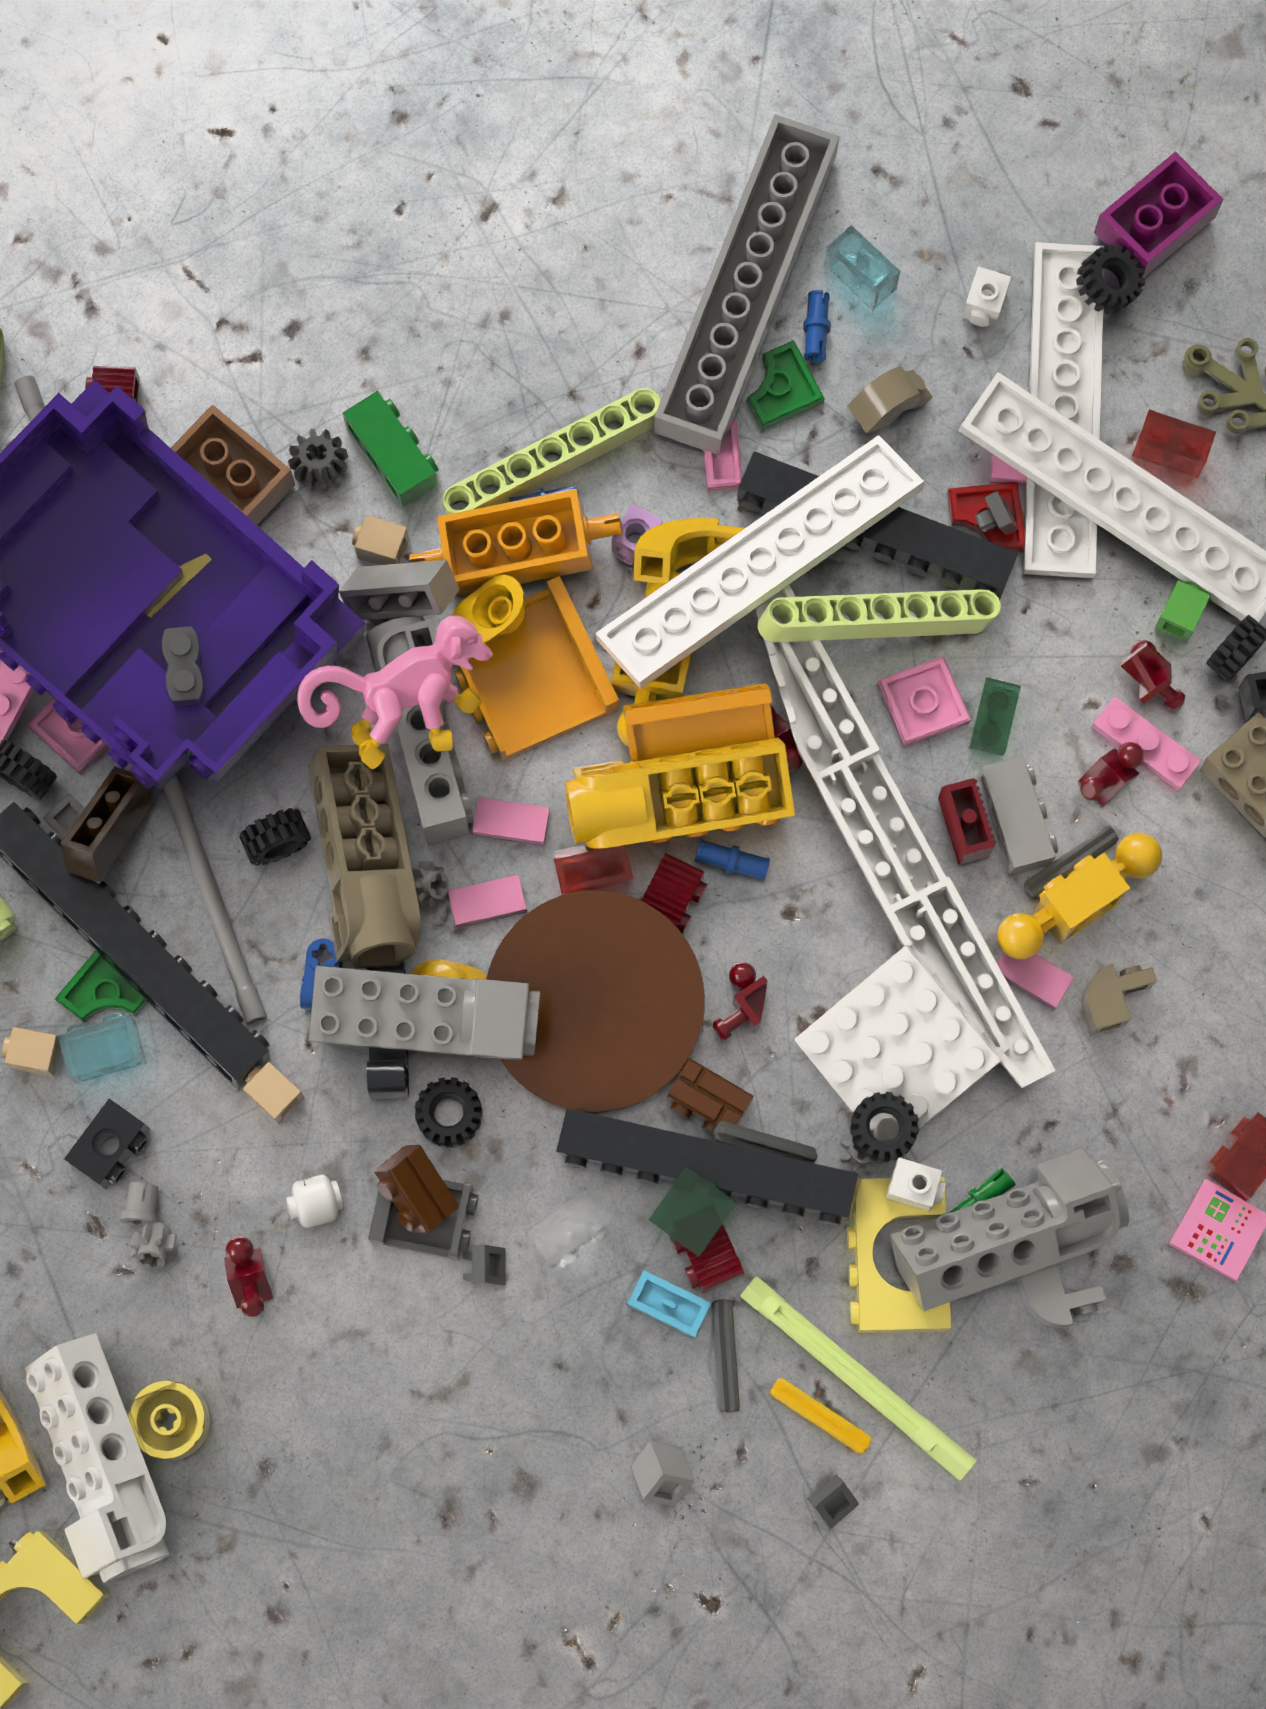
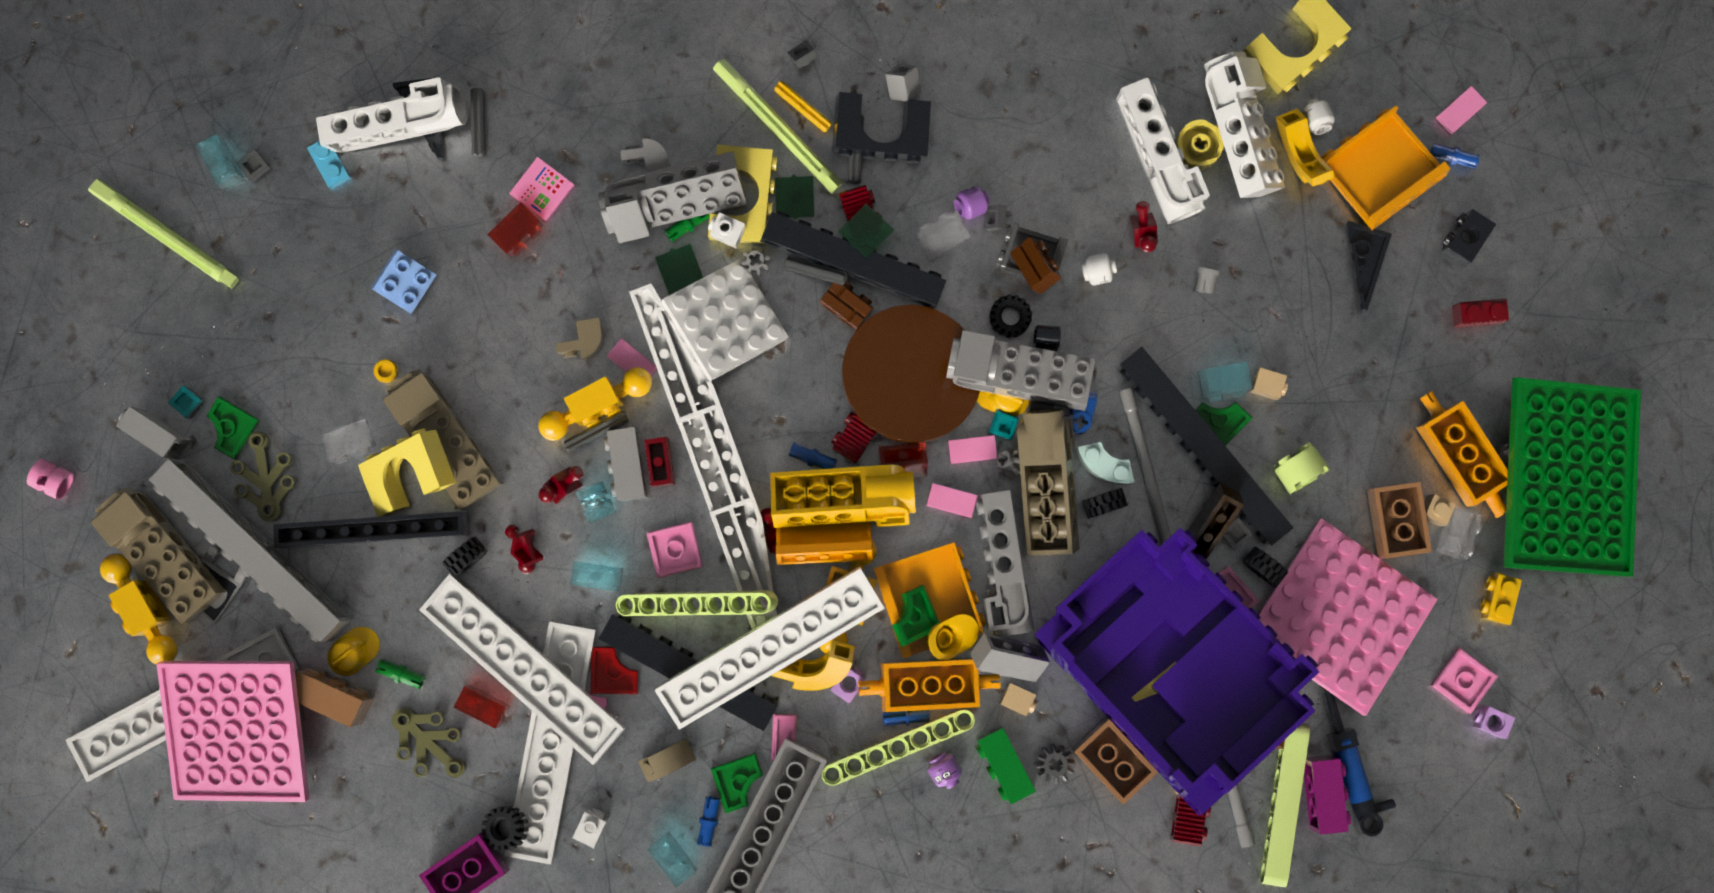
camera: 170 degrees left, 10 degrees up
black brick [64,1098,150,1189] -> none
light grey gear [130,1222,178,1270] -> none
dark grey brick [162,626,205,708] -> none
tan brick [243,1062,304,1124] -> none
bright pink animal [297,615,493,769] -> none
medium azure plate [627,1270,711,1338] -> none
dark red piece [712,962,768,1040] -> none
black tyre [850,1091,919,1163] -> none
clear green plate [969,677,1021,756] -> none
dark grey tile [974,491,1019,535] -> none
bright pink plate [1092,696,1201,791] -> none
bright green brick [1155,580,1211,643] -> none
none -> clear light blue brick [570,561,624,592]
none -> clear light blue wheel [575,481,616,524]
none -> clear green piece [655,244,703,295]
none -> clear green piece [775,174,814,220]
none -> black arch [832,92,931,164]
none -> green tile [892,585,940,647]
none -> medium lavender head [927,752,962,789]
none -> medium lavender head [954,186,990,220]
none -> teal tile [989,411,1019,440]
none -> light aqua brick [1075,442,1135,485]
none -> white brick [1116,78,1210,224]

